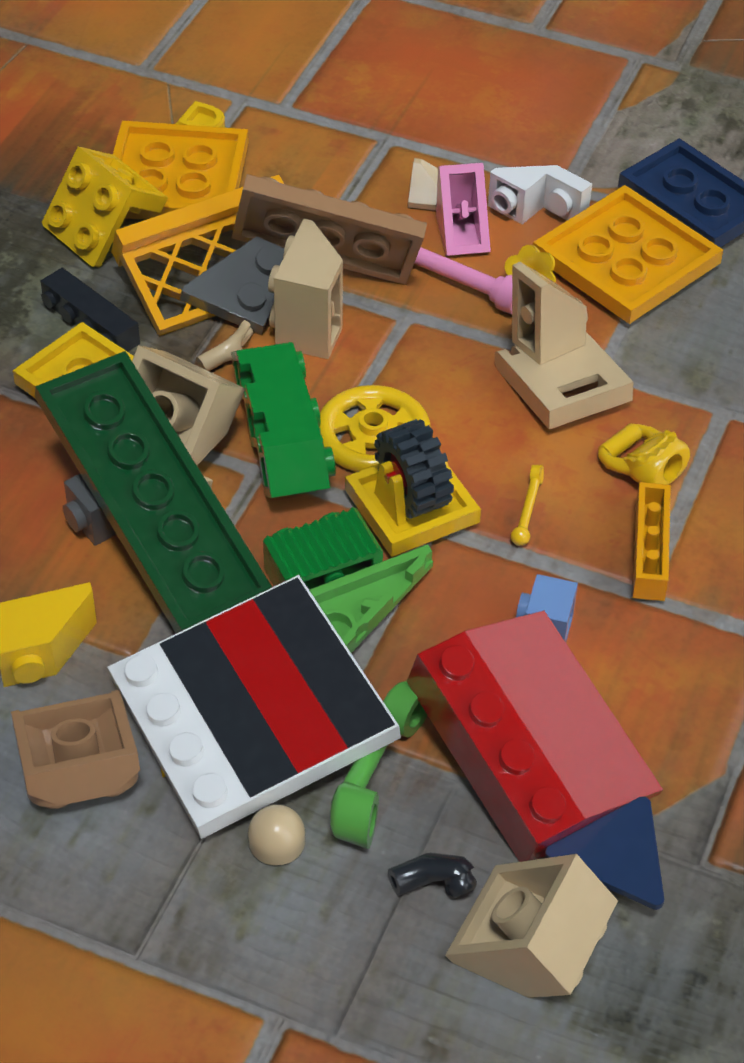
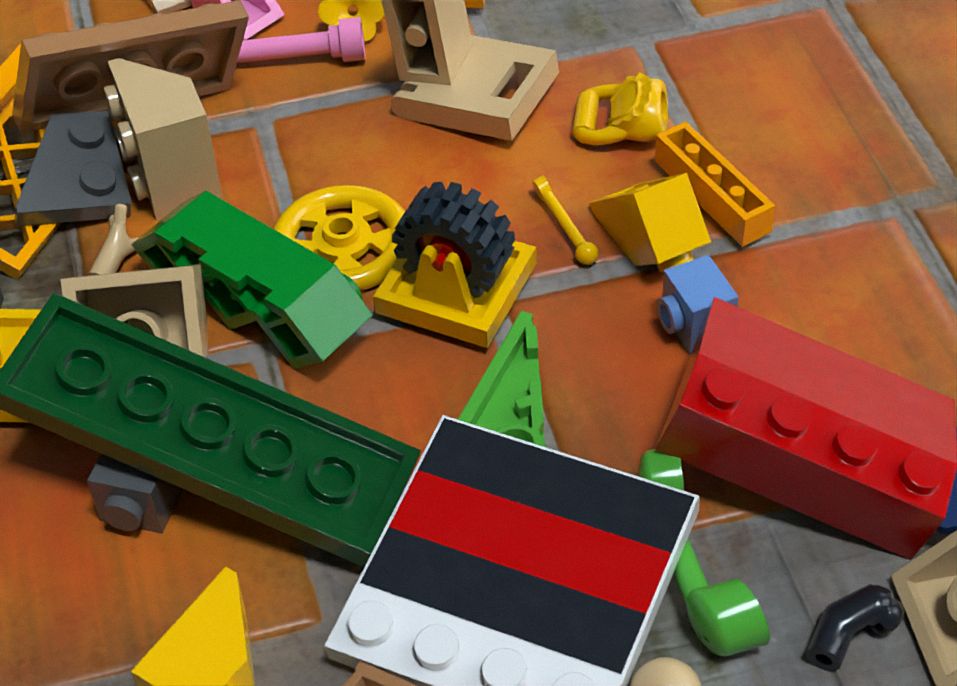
camera: 35 degrees left, 0 degrees up
green brick [263,507,383,590] -> none
none -> yellow slope [589,173,711,272]

